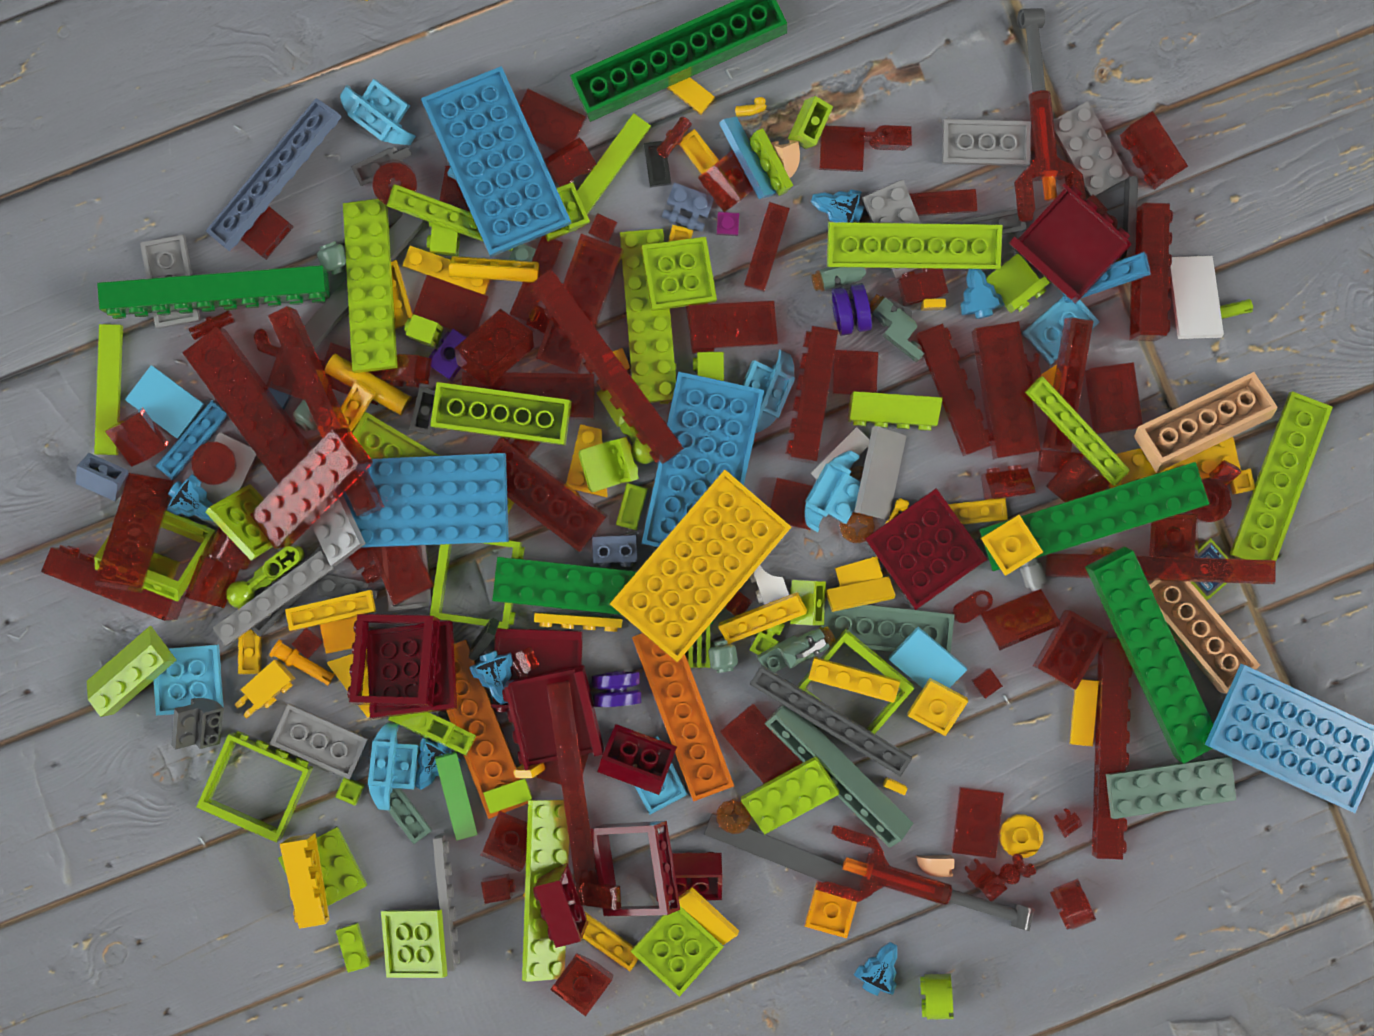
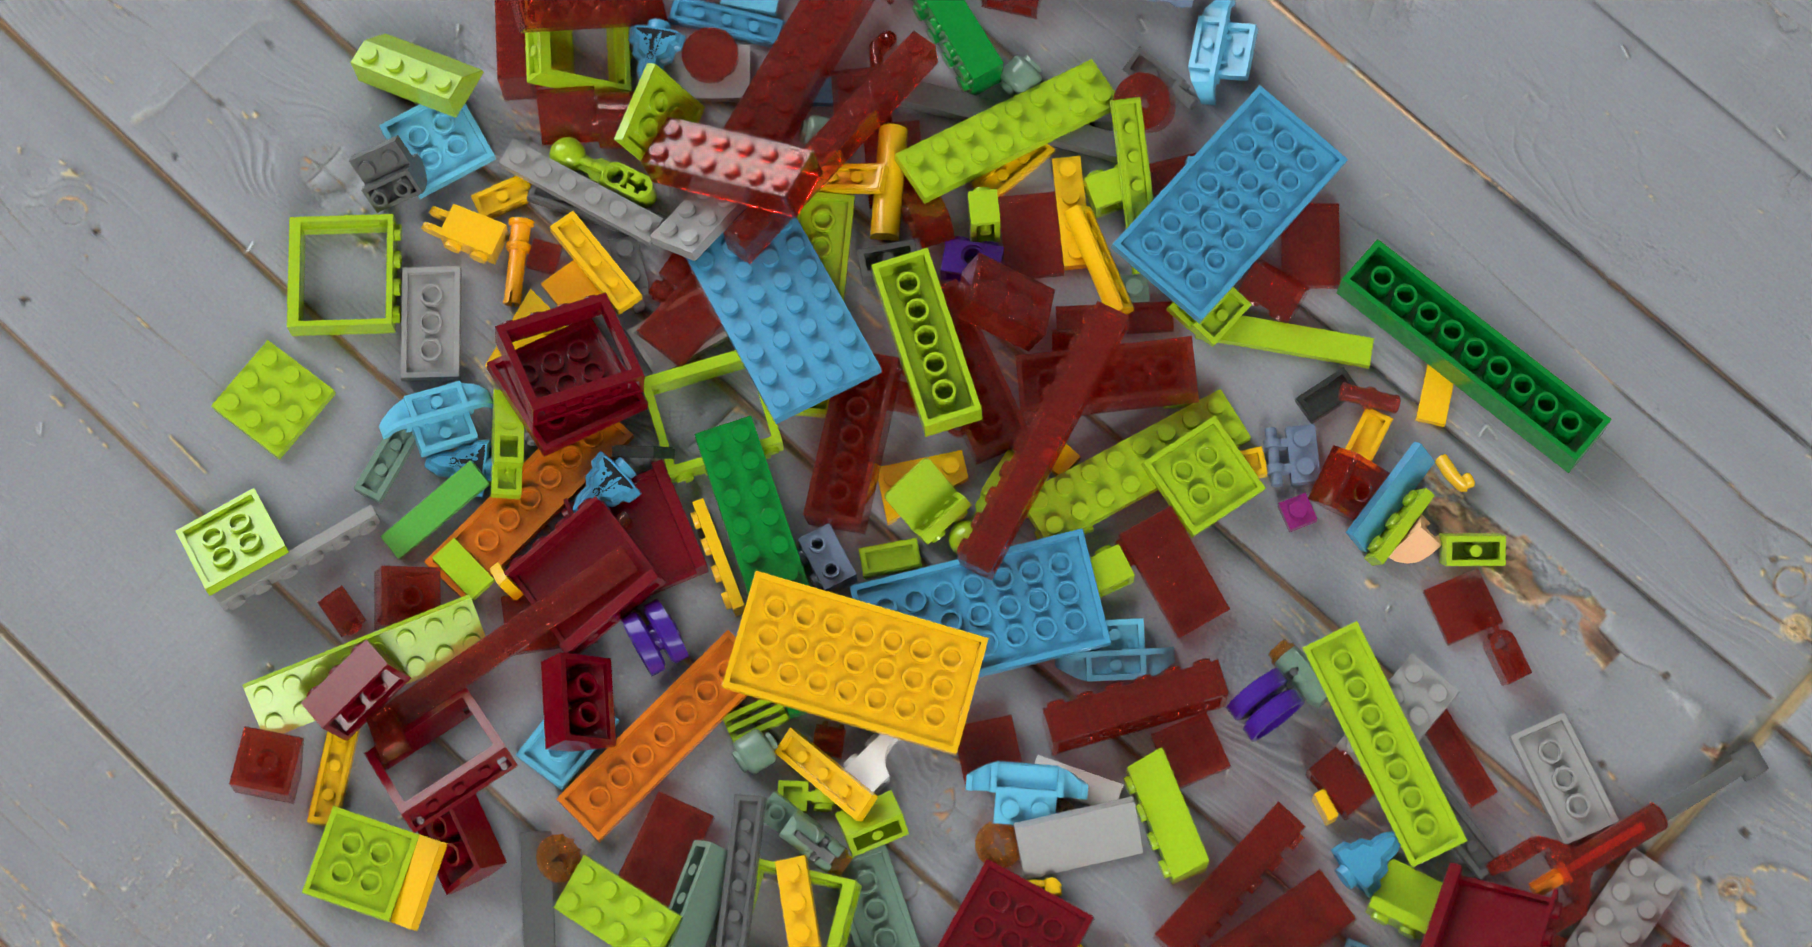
camera: 70 degrees right, 15 degrees down
yellow wedge [280,833,330,929] -> none
lime tile [335,777,365,806] -> none
lime plate [336,923,370,973] -> none
clear red tile [512,647,540,674] -> none
clear red plate [588,213,618,243] -> none
clear red plate [744,202,790,292] -> none
dark azure rock [811,189,864,223] -> none
yellow tile [826,576,895,612] -> none
yellow tile [834,556,883,587] -> none
sand green plate [869,294,924,362] -> none

